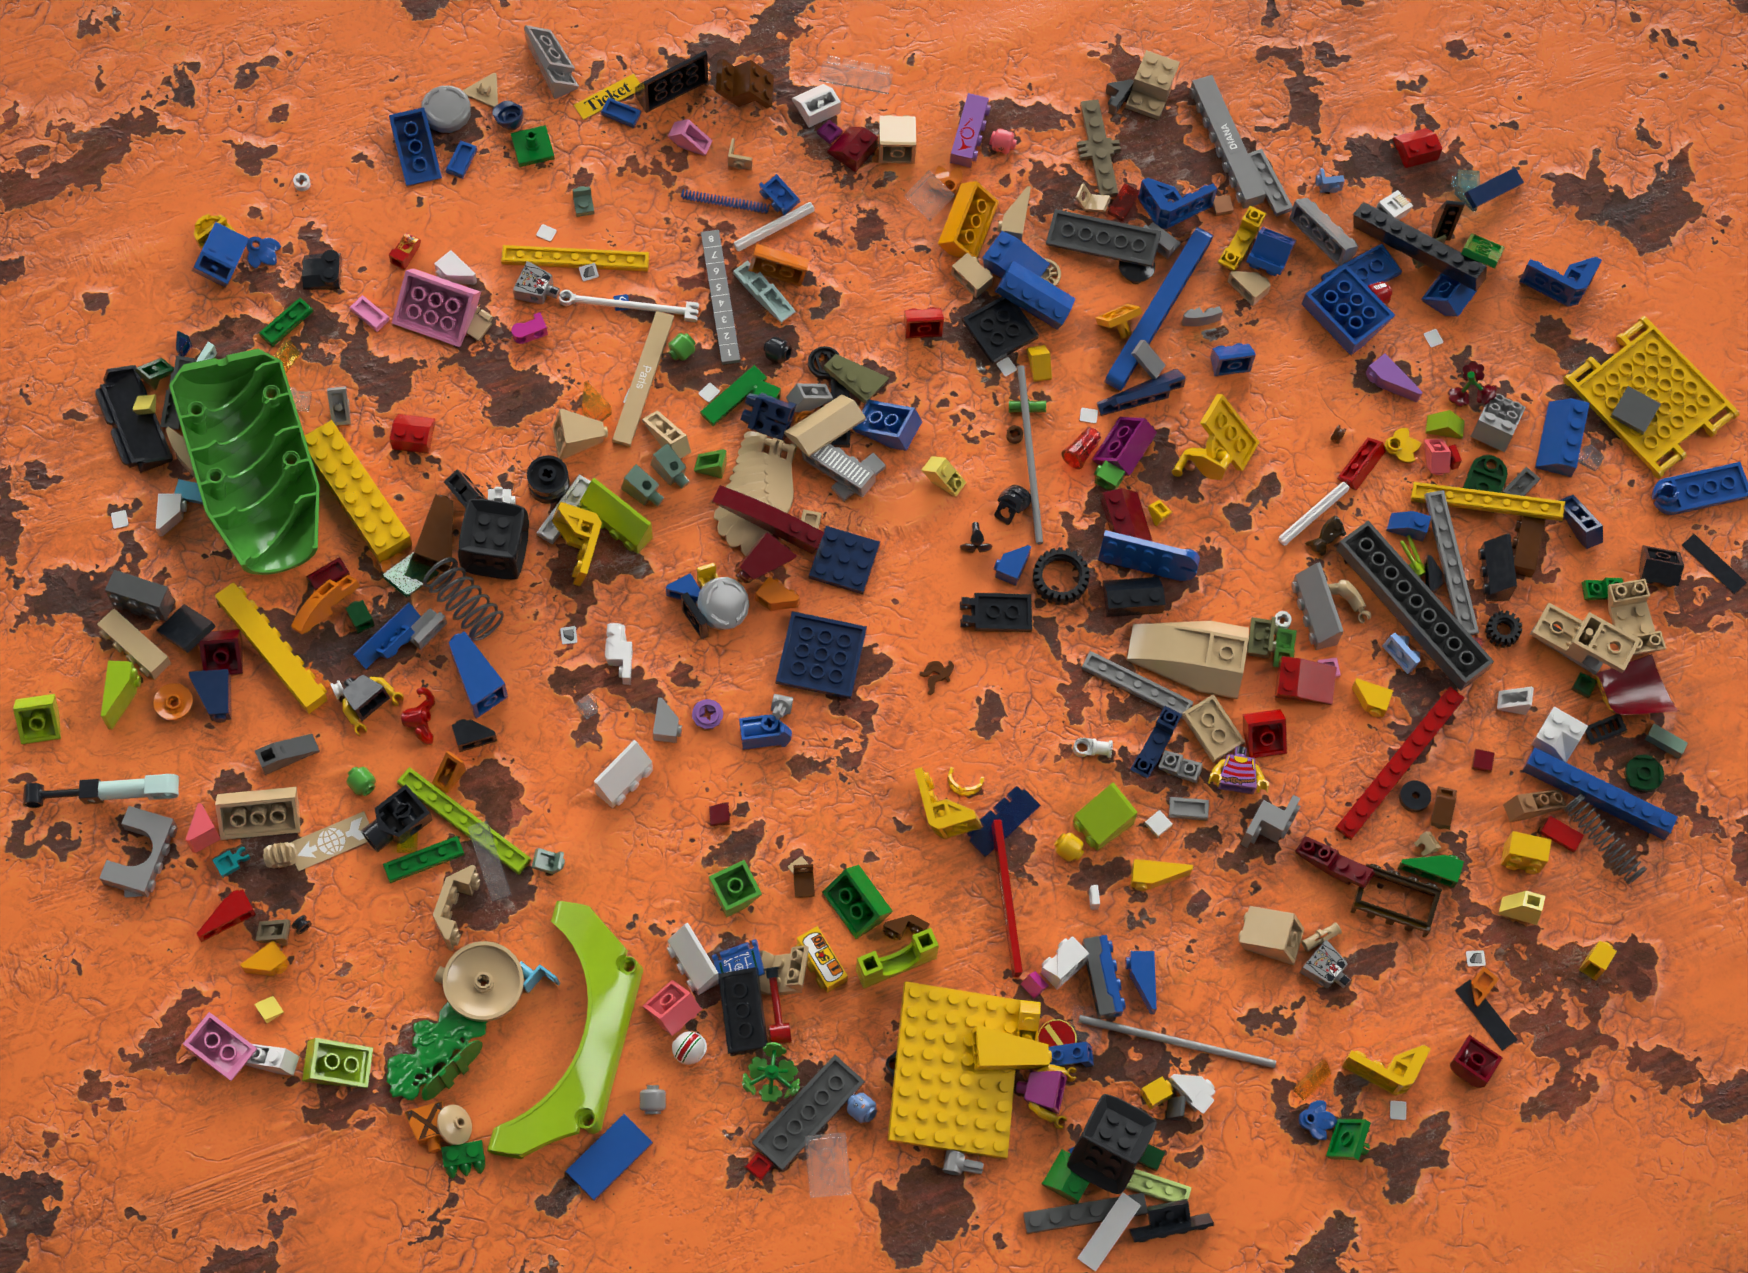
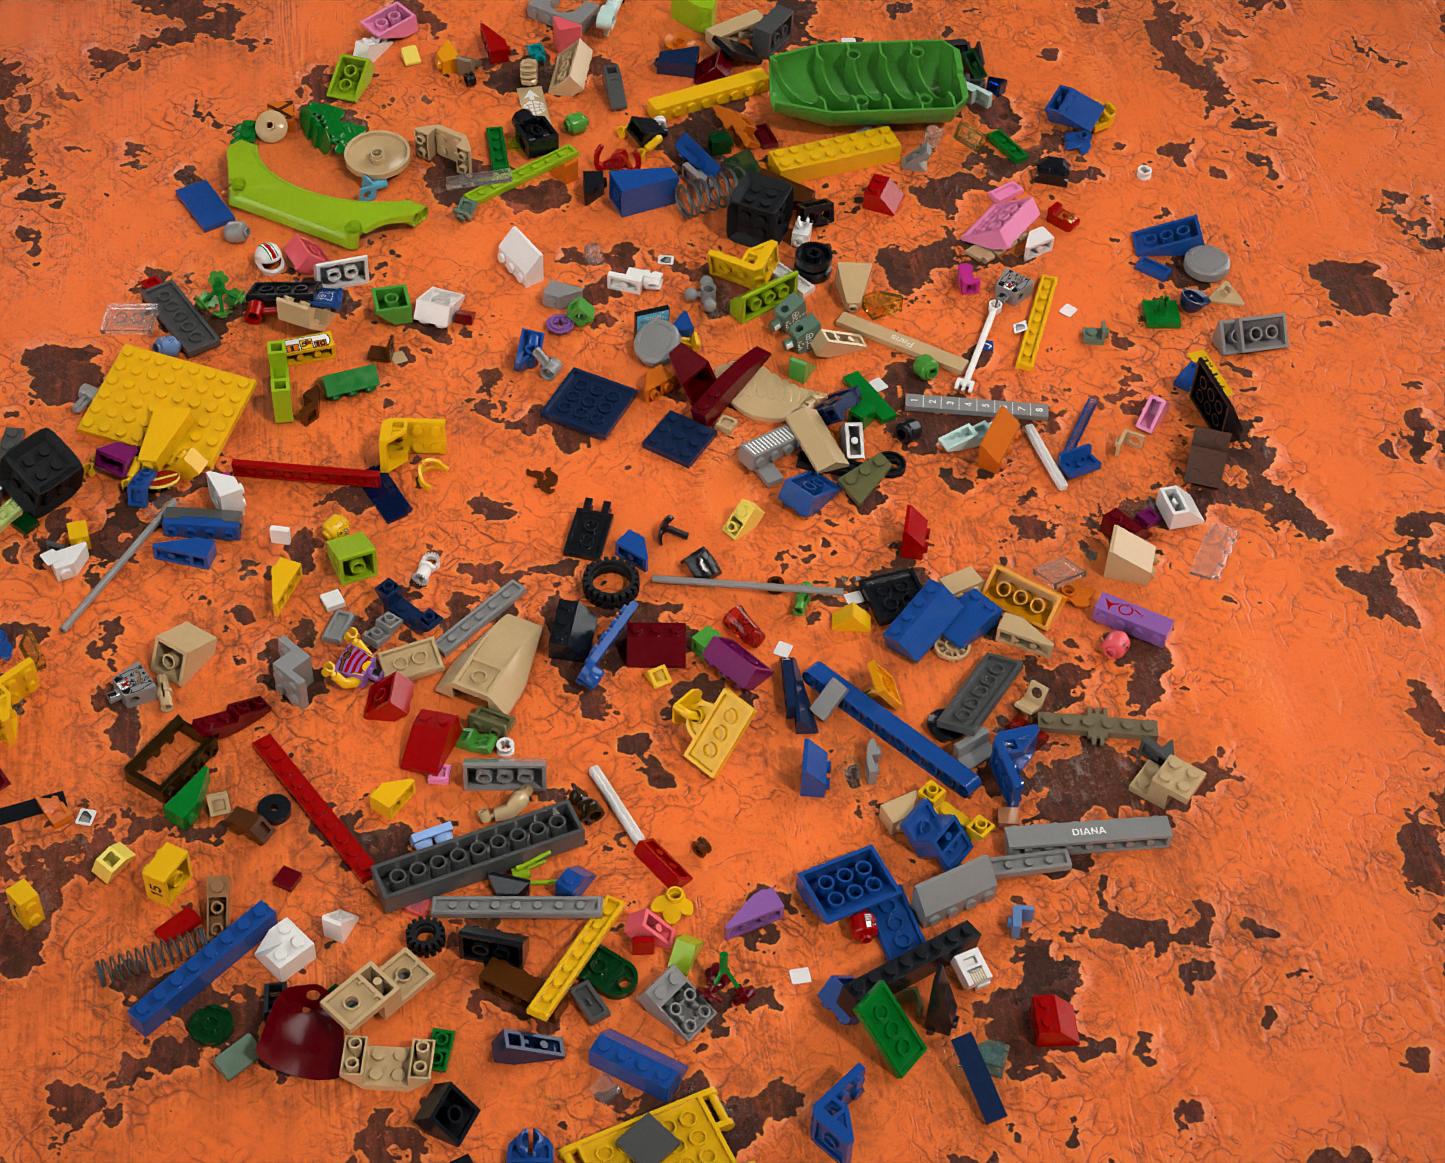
camera: 105 degrees right, 20 degrees down
none -> white slope [413,286,465,328]
none -> bright green brick [566,296,595,328]
none -> light grey piece [684,275,717,312]

